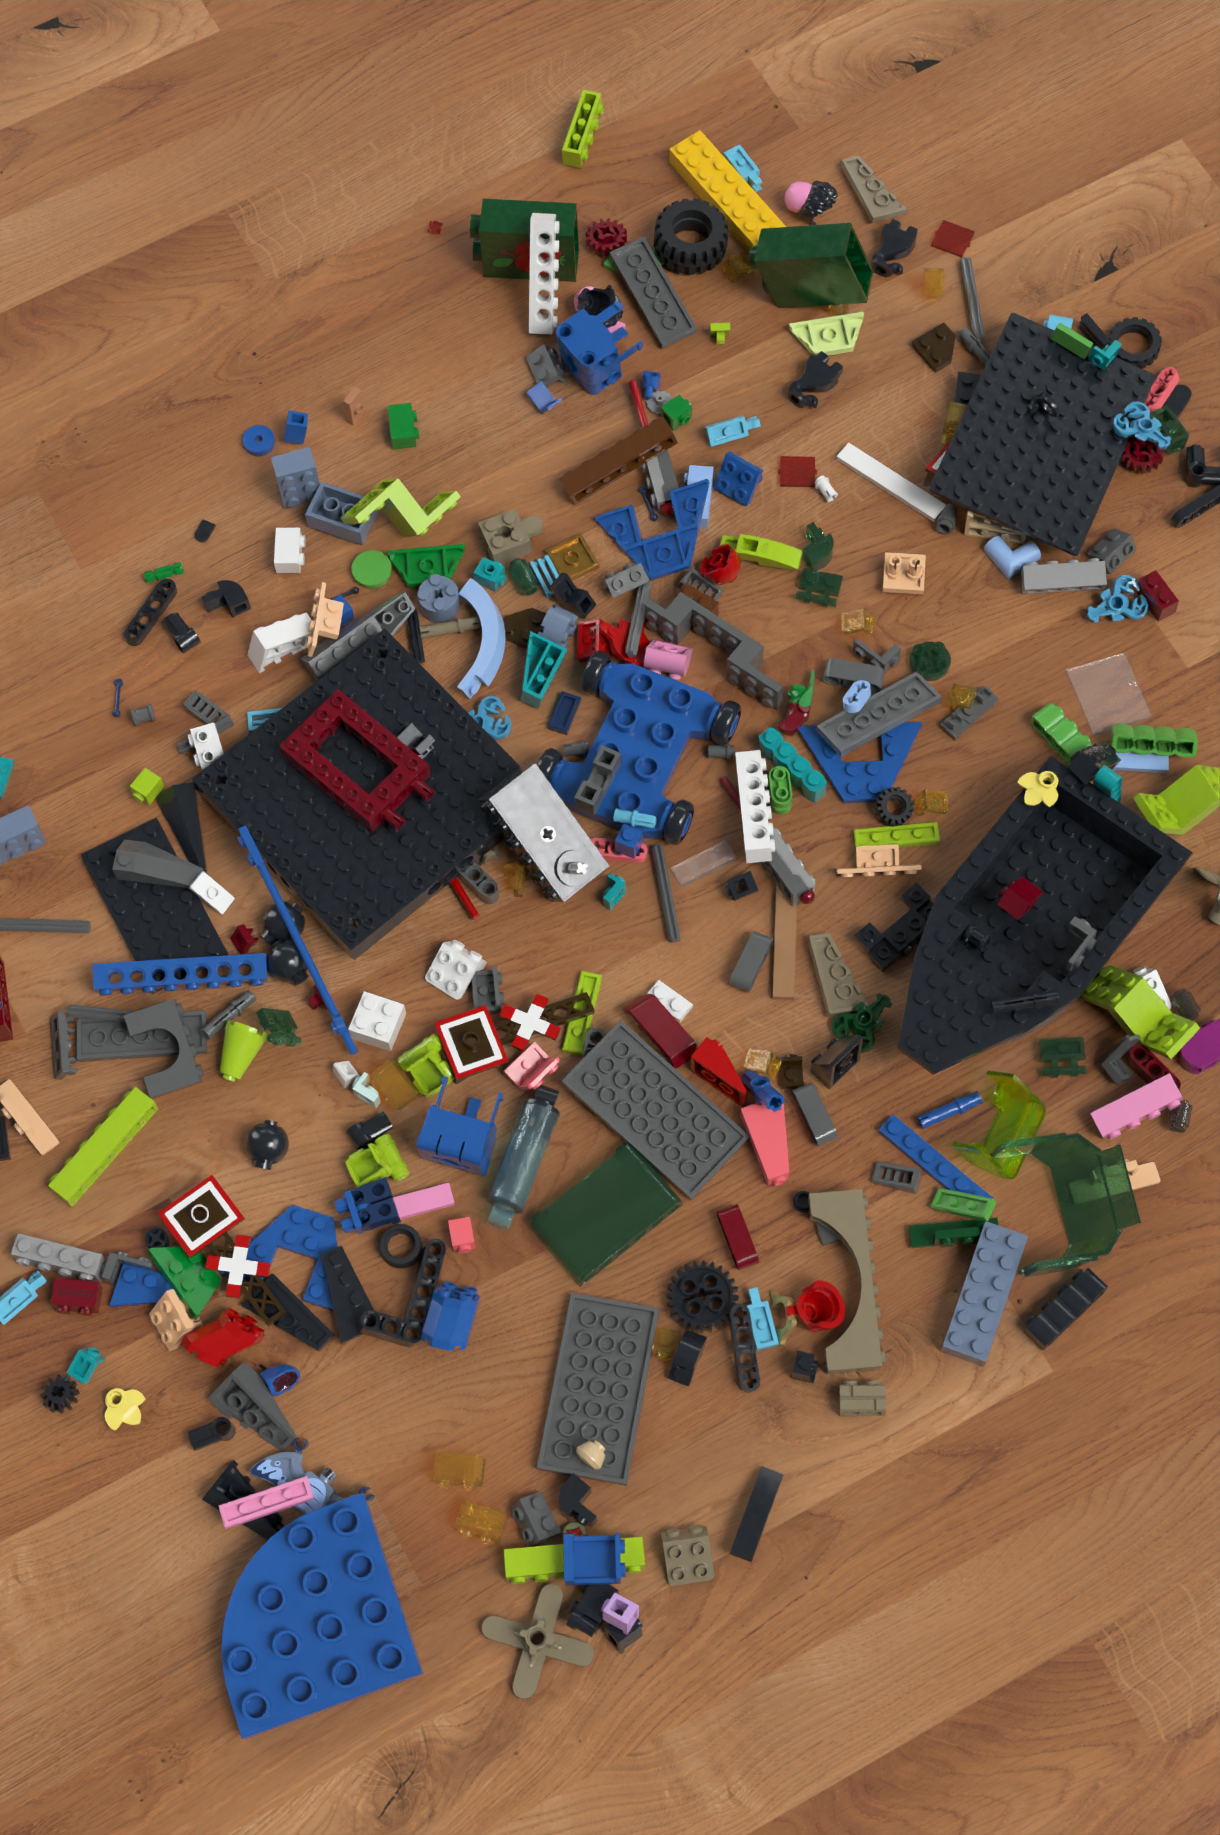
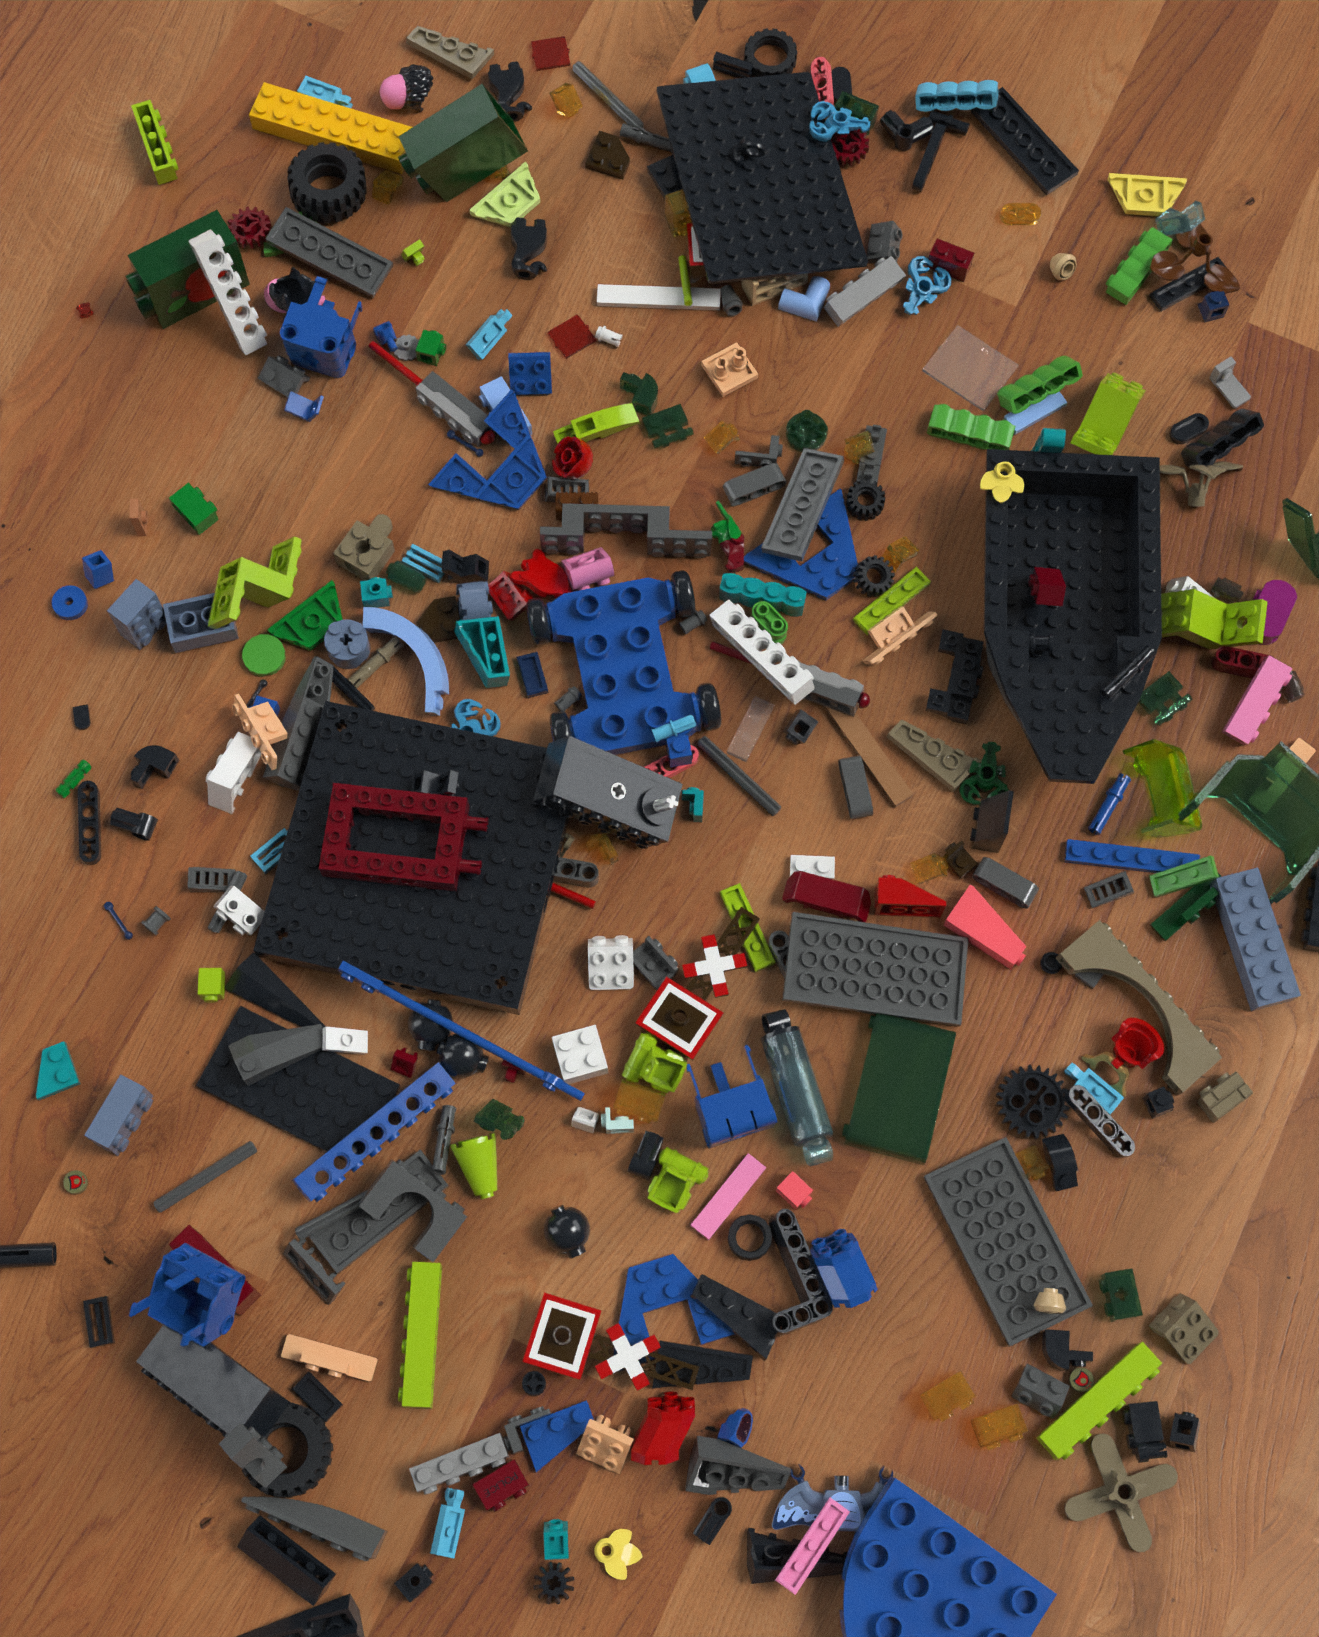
camera: 40 degrees left, 5 degrees up
green wing [147,1246,222,1320] -> none
white brick [274,528,306,573] -> none
dark blue hips [334,1177,401,1235] -> none
coral bracket [502,1042,560,1090] -> none
pearl gold tile [545,534,600,581] -> none
reddish brown brick [559,416,678,505] -> none
blue panel [564,1533,626,1586] -> none
dark grey arch [574,745,622,816] -> none
bracket [601,563,649,598] -> none
lavender brick [601,1593,639,1635] -> none
dark grey axle [625,577,652,658] -> none
dark red beam [716,1204,759,1270] -> none
black slope [730,1466,783,1562] -> none
blue piece [740,1070,785,1112] -> none
light blue beam [843,680,871,713] -> none
bright green tile [1051,323,1093,359] -> none
dark grey bracket [1066,917,1097,971] -> none
black brick [1068,742,1121,785] -> none
teal bracket [1088,340,1122,370] -> none
dark grey bracket [1101,1034,1141,1085] -> none
none -> lime bar [678,255,693,306]
none -> black tyre [846,479,886,521]
none -> clear green brick [1099,1268,1143,1322]

